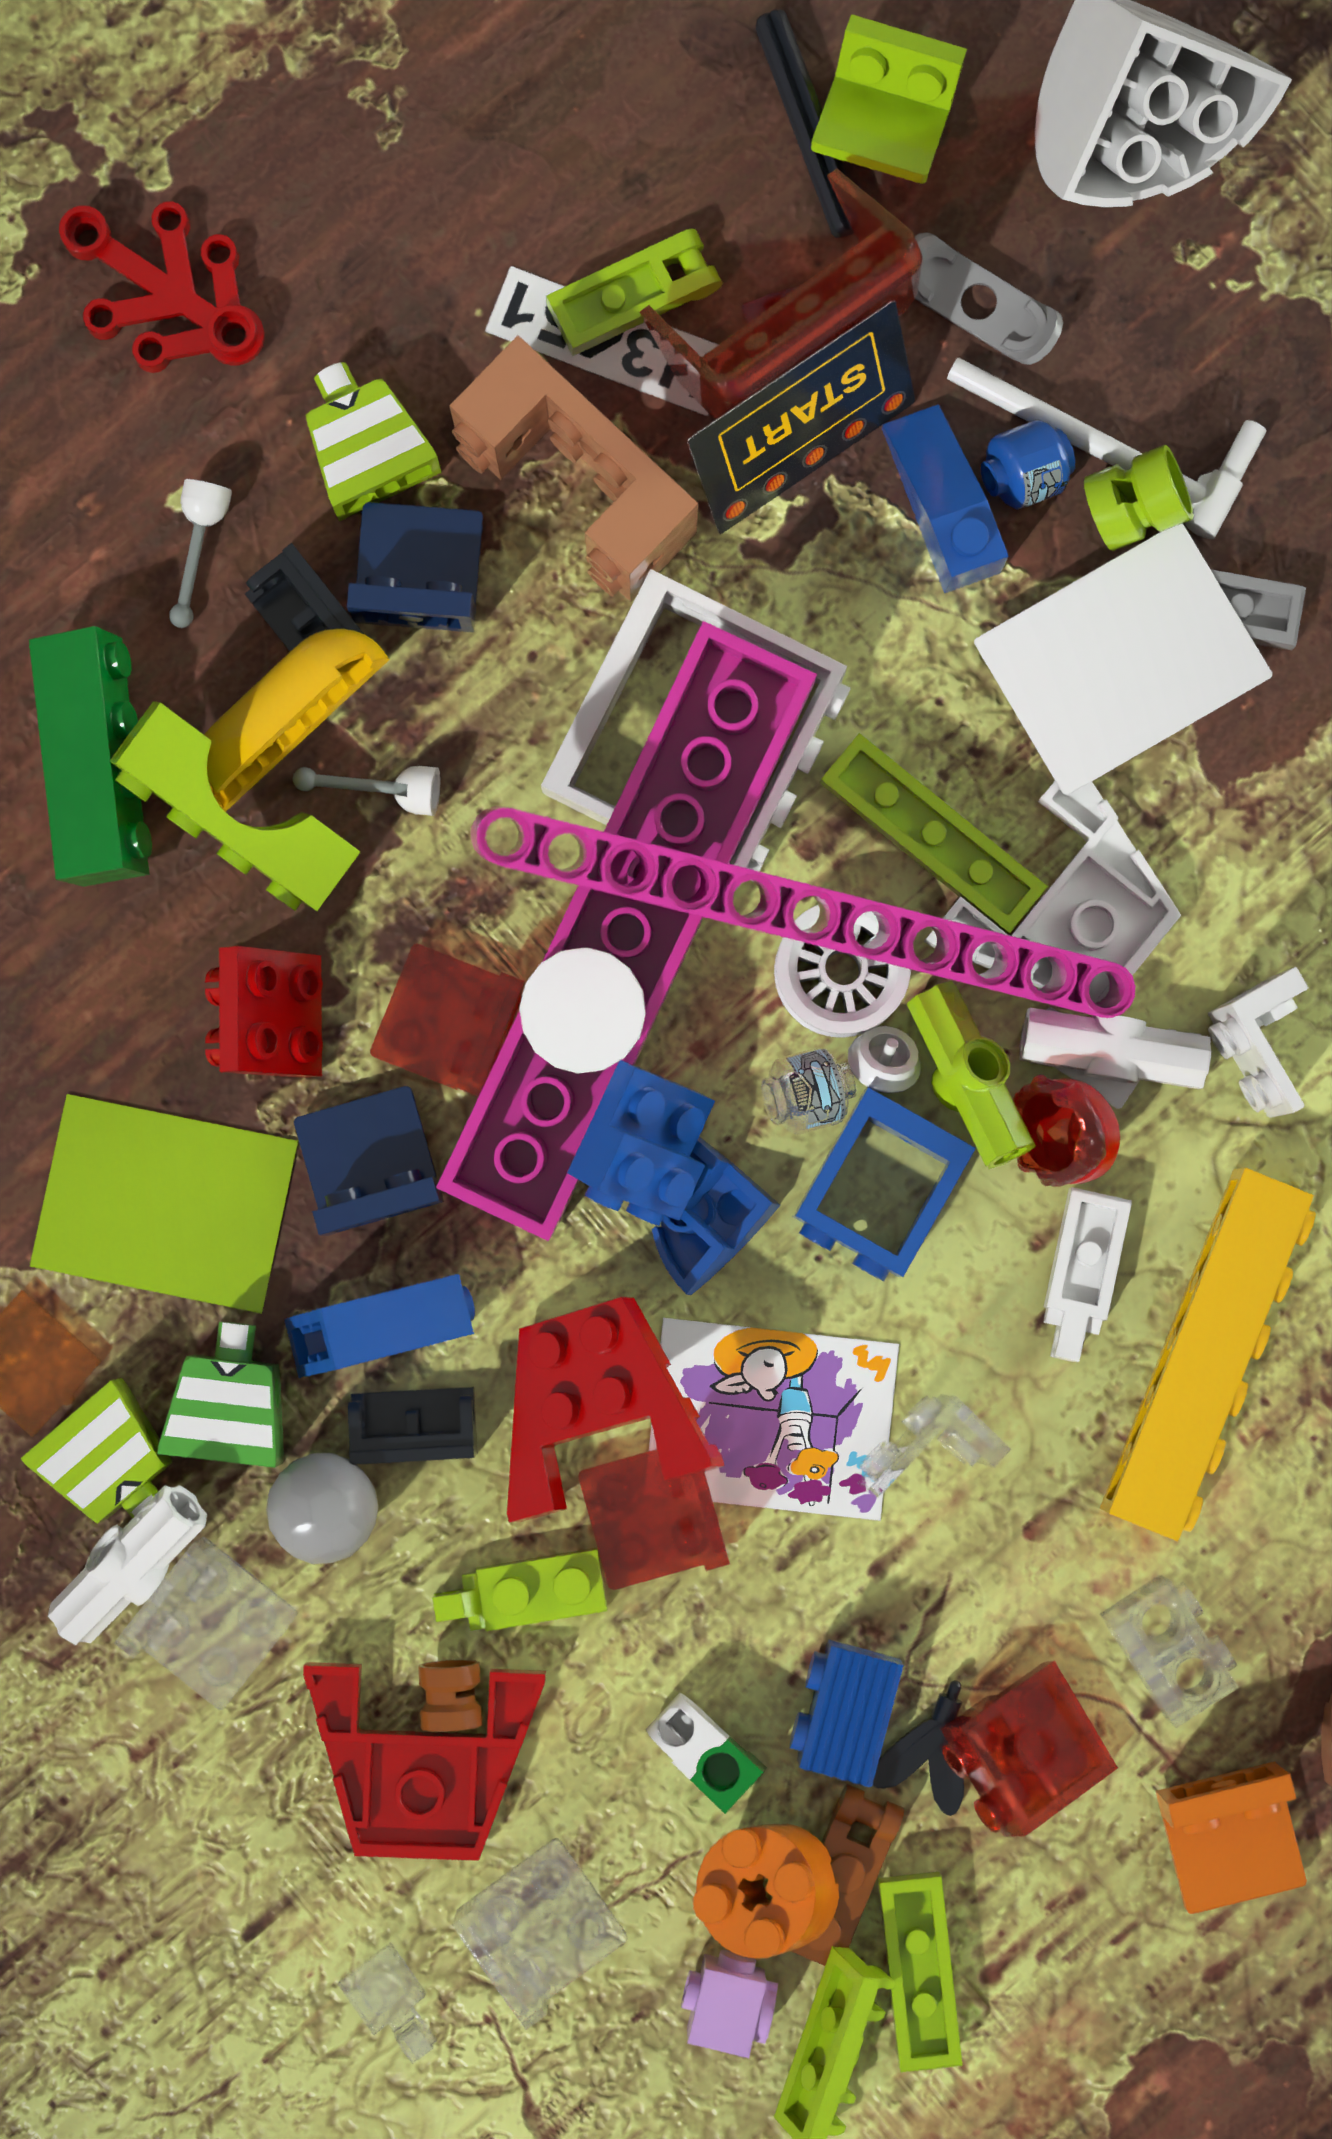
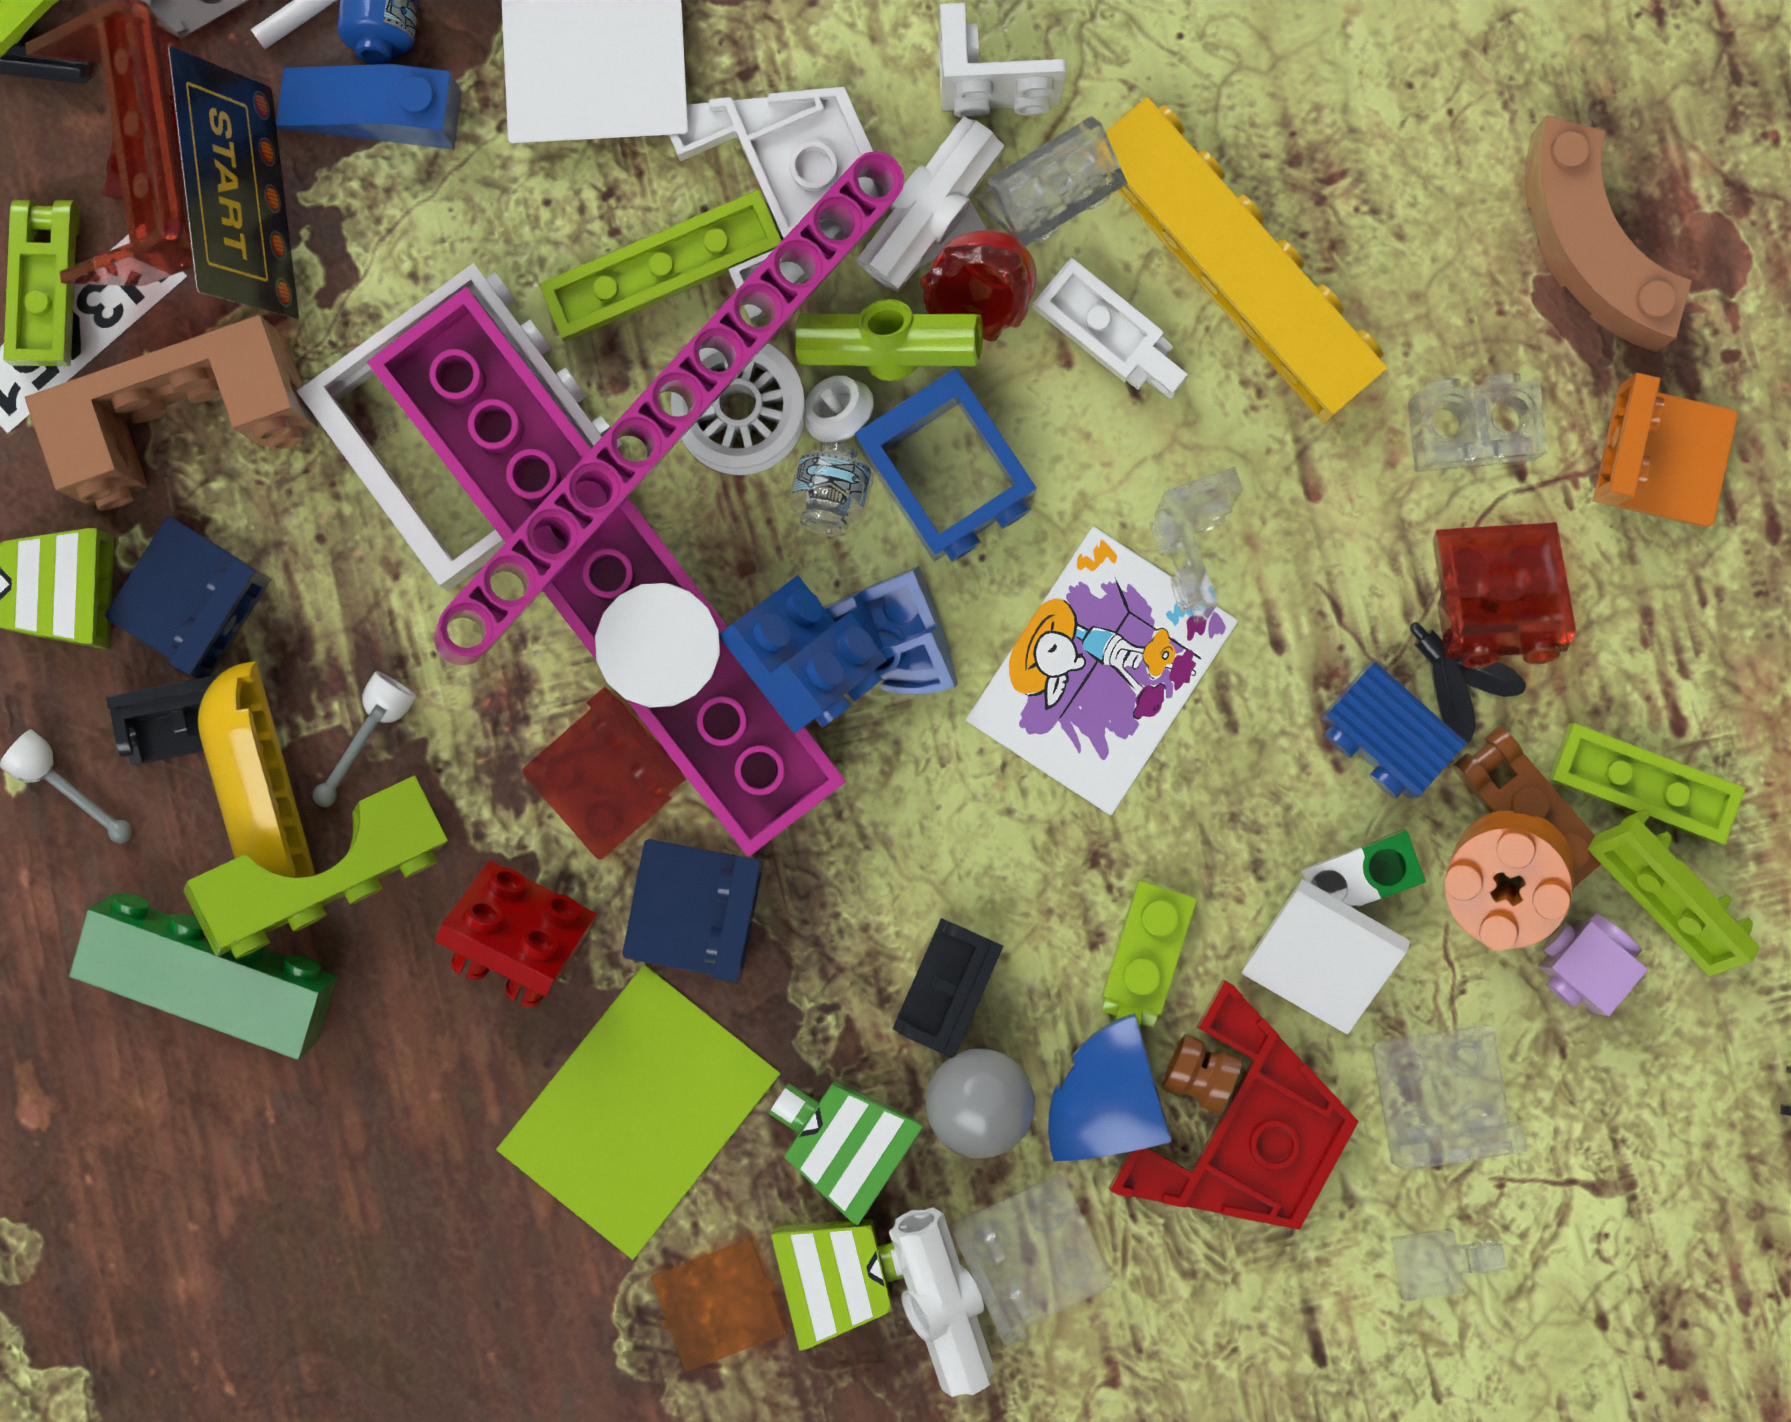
camera: 55 degrees left, 0 degrees up
blue slope [284,1274,475,1378] -> none
red wing [507,1297,724,1523] -> none
clear red bracket [578,1449,730,1590] -> none
none -> clear bracket [975,116,1128,248]
none -> blue brick [1048,1013,1171,1162]
none -> white tile [1241,879,1410,1035]

